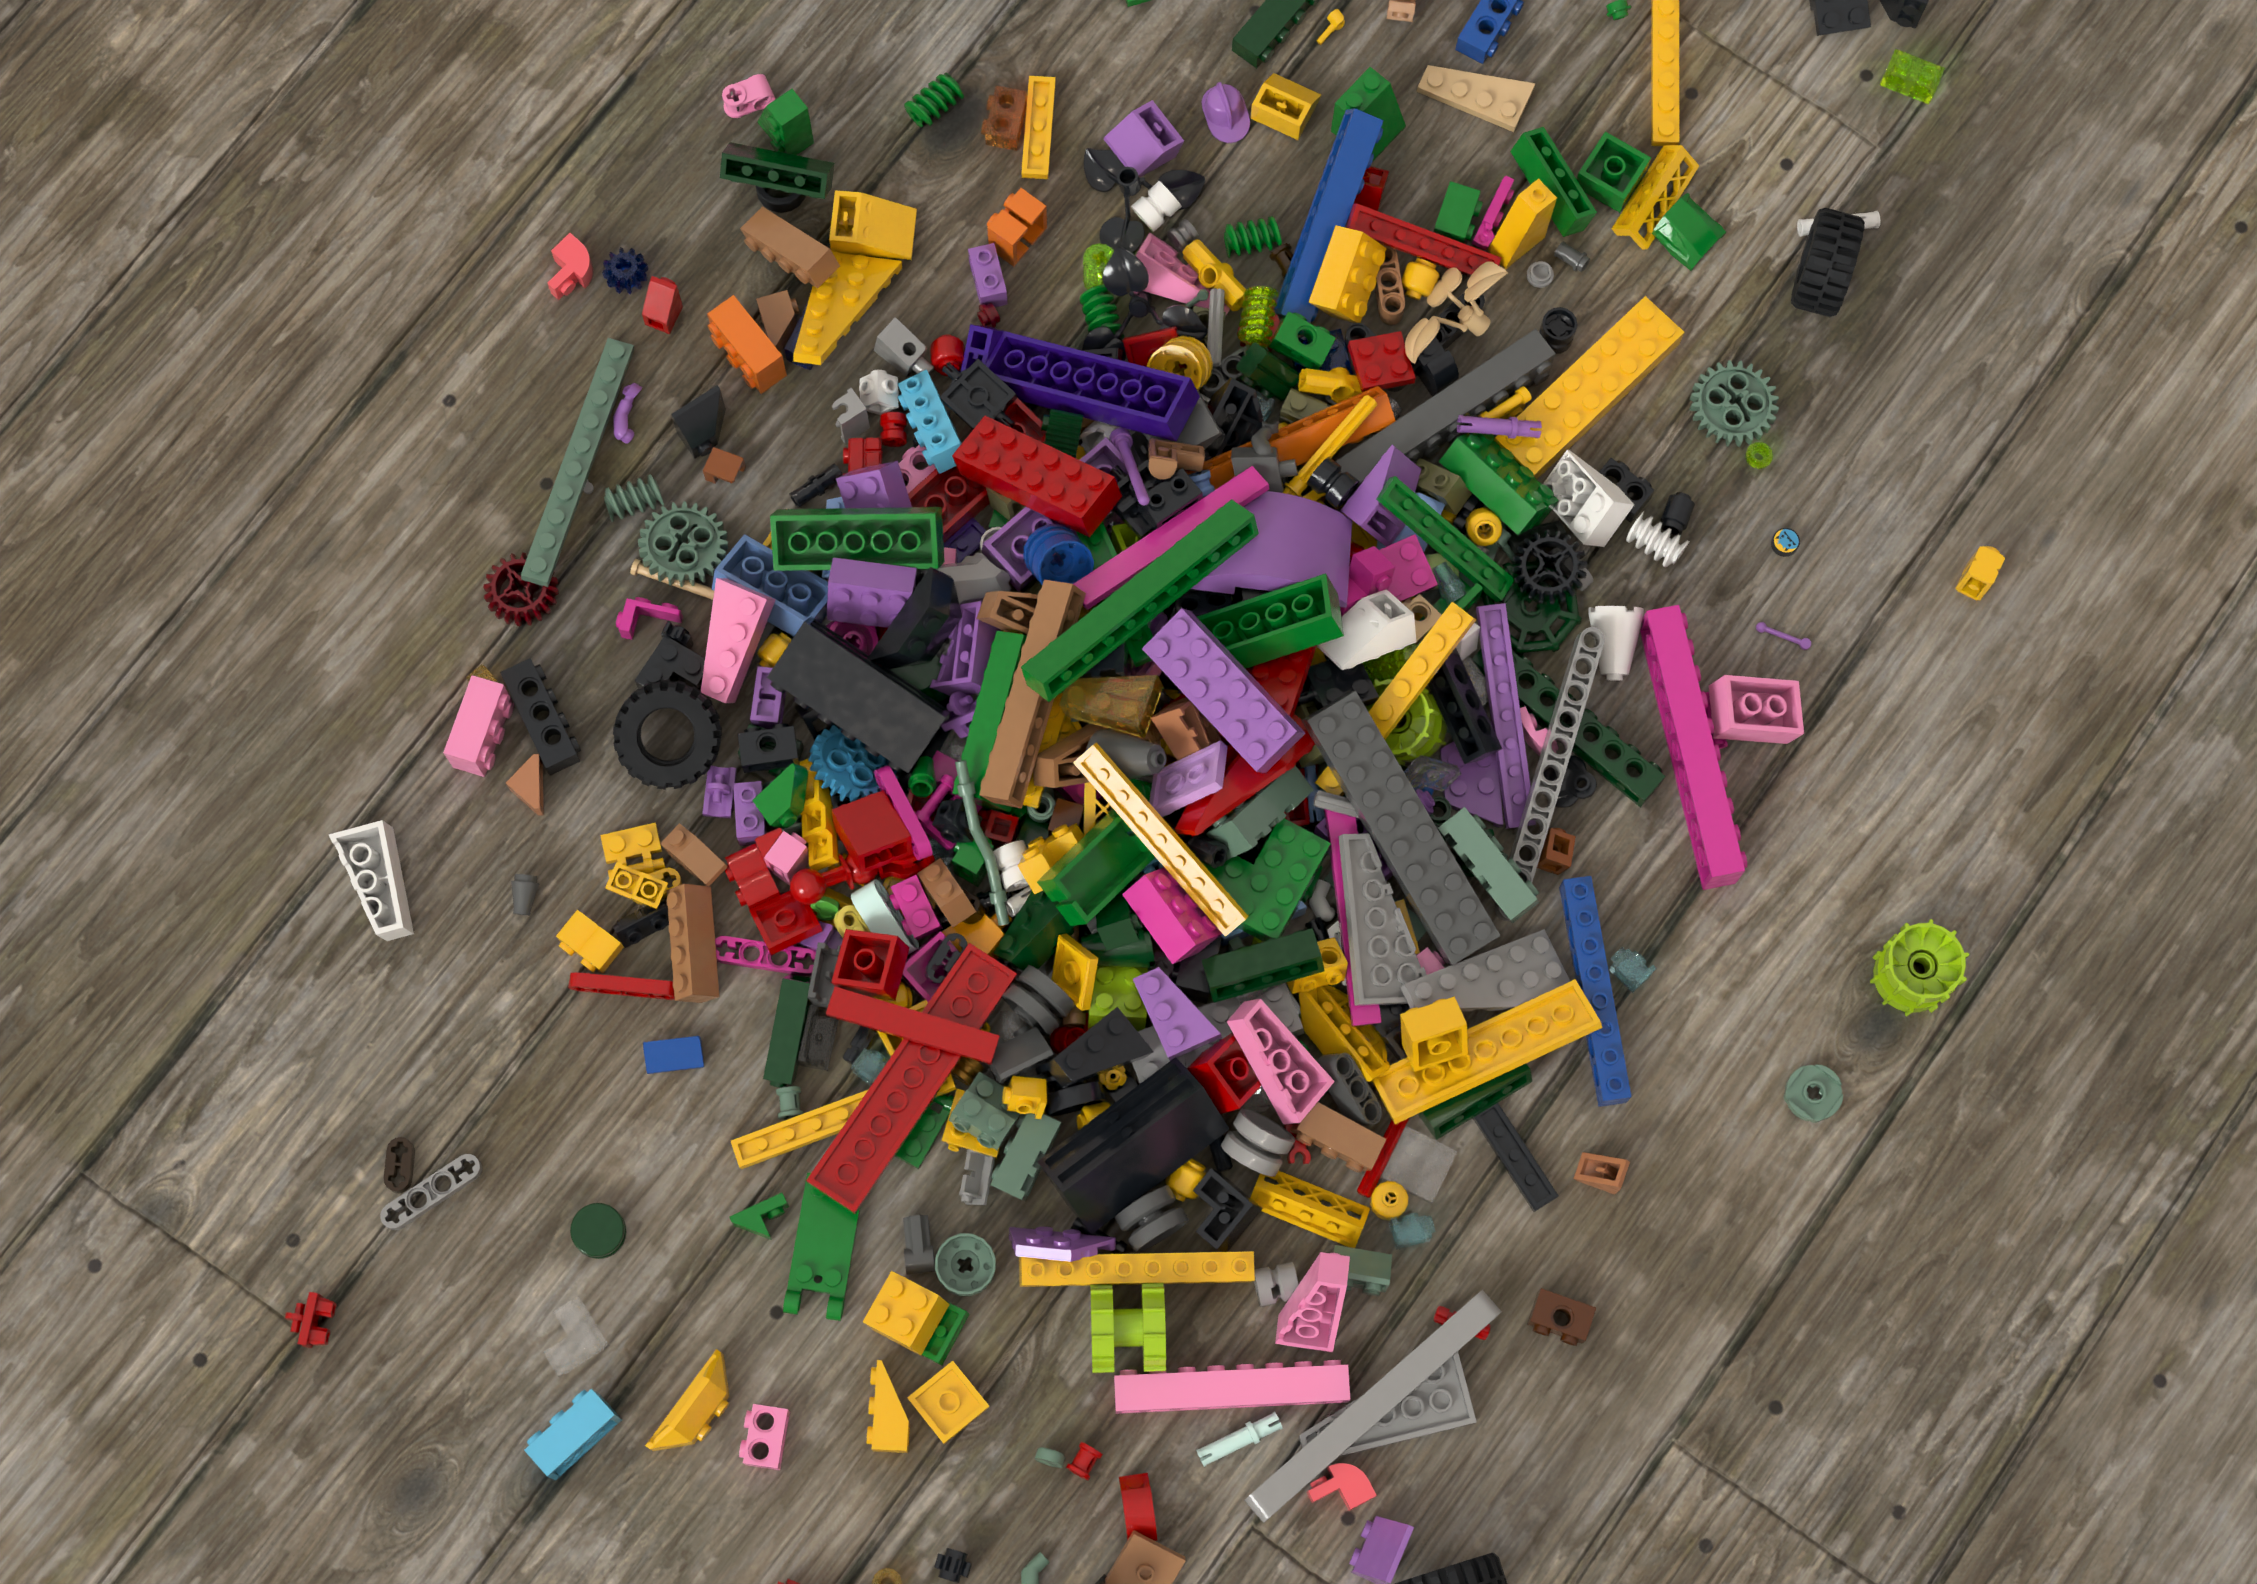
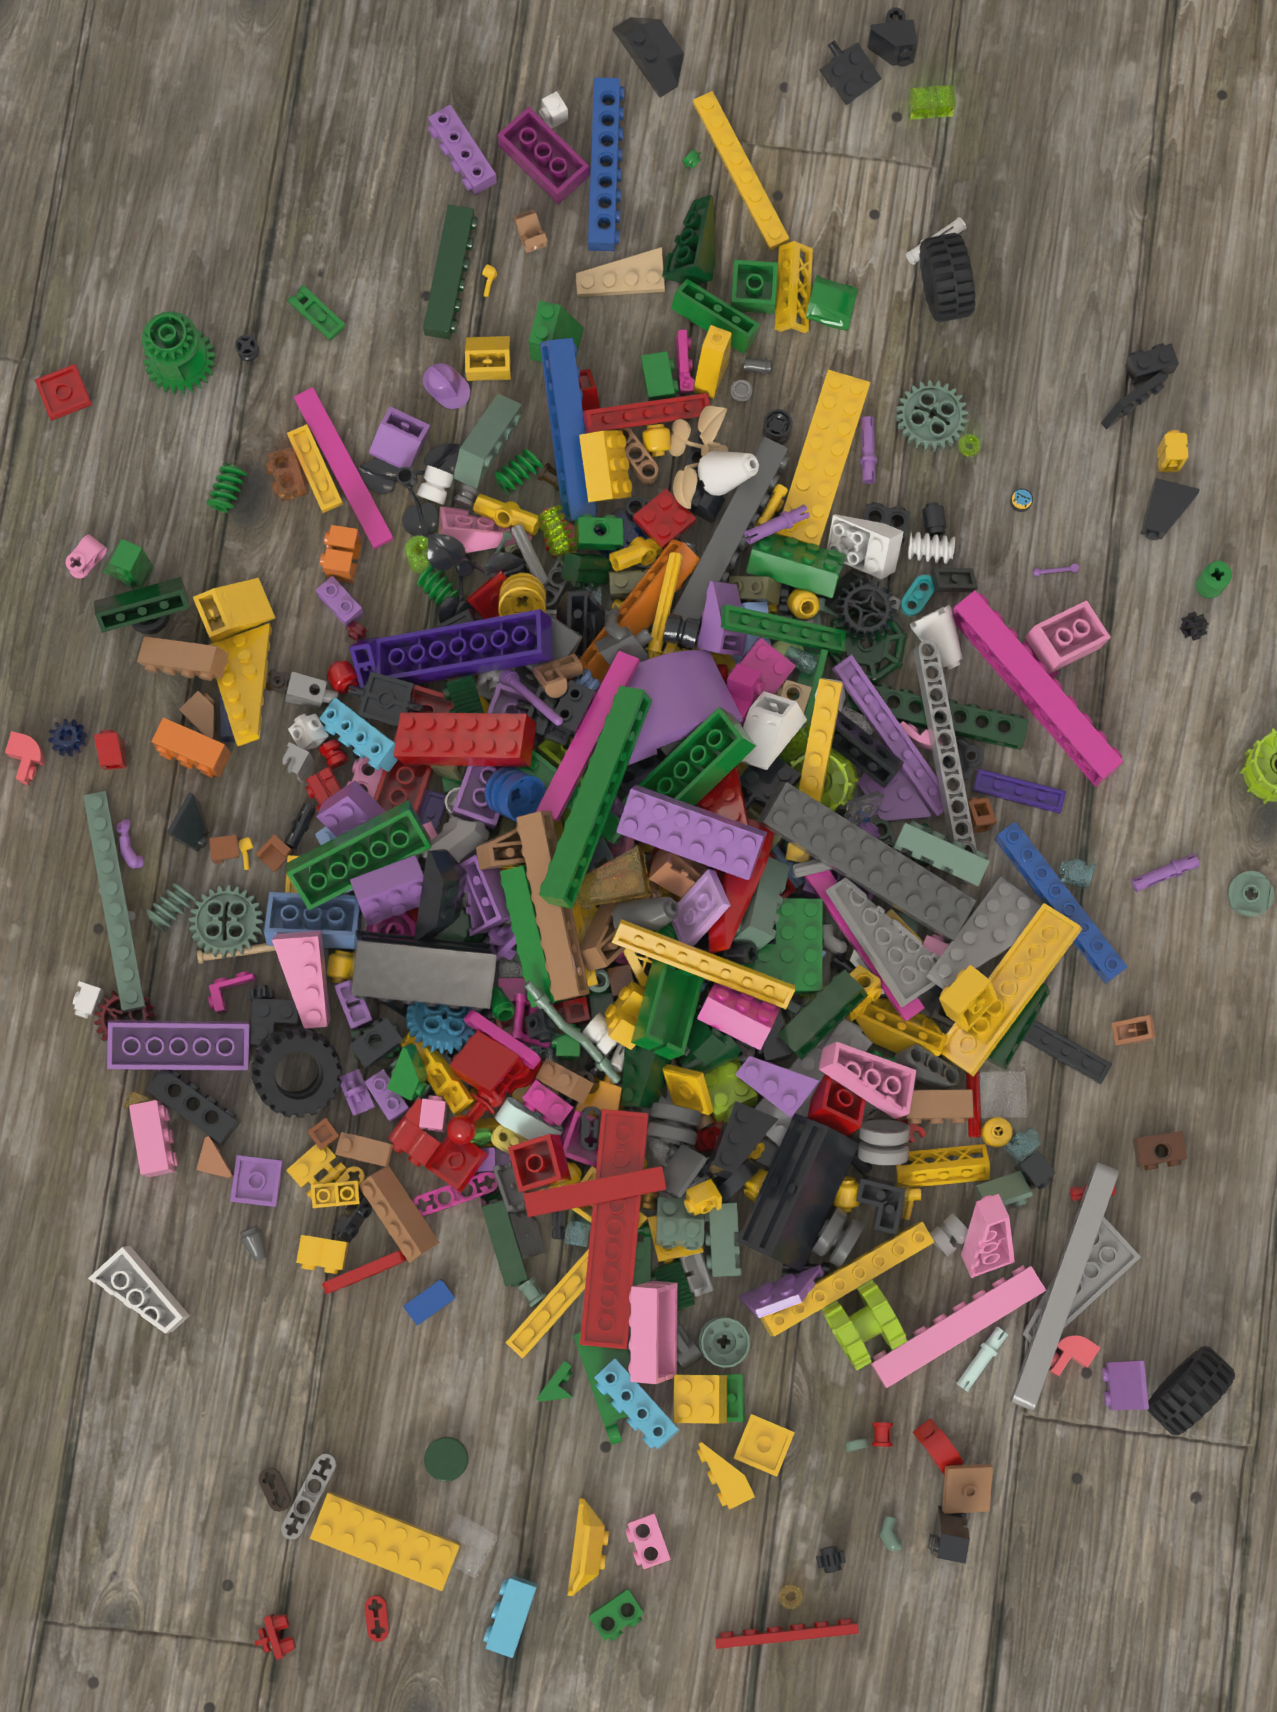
camera: 25 degrees left, 5 degrees up
none -> white brick [73,981,105,1019]
none -> medium lavender brick [107,1020,249,1070]
none -> medium lavender plate [230,1155,283,1207]
none -> yellow hand [239,837,254,870]
none -> dark orange panel [256,834,293,872]
none -> dark brown plate [266,669,290,694]
none -> dark pink tile [293,387,394,550]
none -> dark orange panel [307,1118,340,1151]
none -> yellow brick [310,1492,461,1591]
none -> red beam [365,1595,390,1642]
none -> sand green wedge [453,393,522,489]
none -> green brick [589,1587,644,1641]
none -> medium azure brick [594,1359,680,1450]
none -> bright pink piece [628,1281,677,1384]
none -> dark green brick [650,1260,695,1311]
none -> dark green wedge [662,195,716,285]
none -> white cone [698,450,759,496]
none -> medium lavender pin [860,416,877,484]
none -> teal plate [900,575,935,617]
none -> yellow hand [904,1188,921,1220]
none -> pearl dark grey plate [930,568,978,592]
none -> dark purple tile [972,768,1066,814]
none -> black brick [1014,1150,1056,1190]
none -> black wing [1101,371,1168,430]
none -> black brick [1126,343,1179,385]
none -> medium lavender pin [1131,853,1200,892]
none -> black slope [1140,478,1200,540]
none -> black gear [1180,611,1209,641]
none -> green piece [1195,561,1232,599]

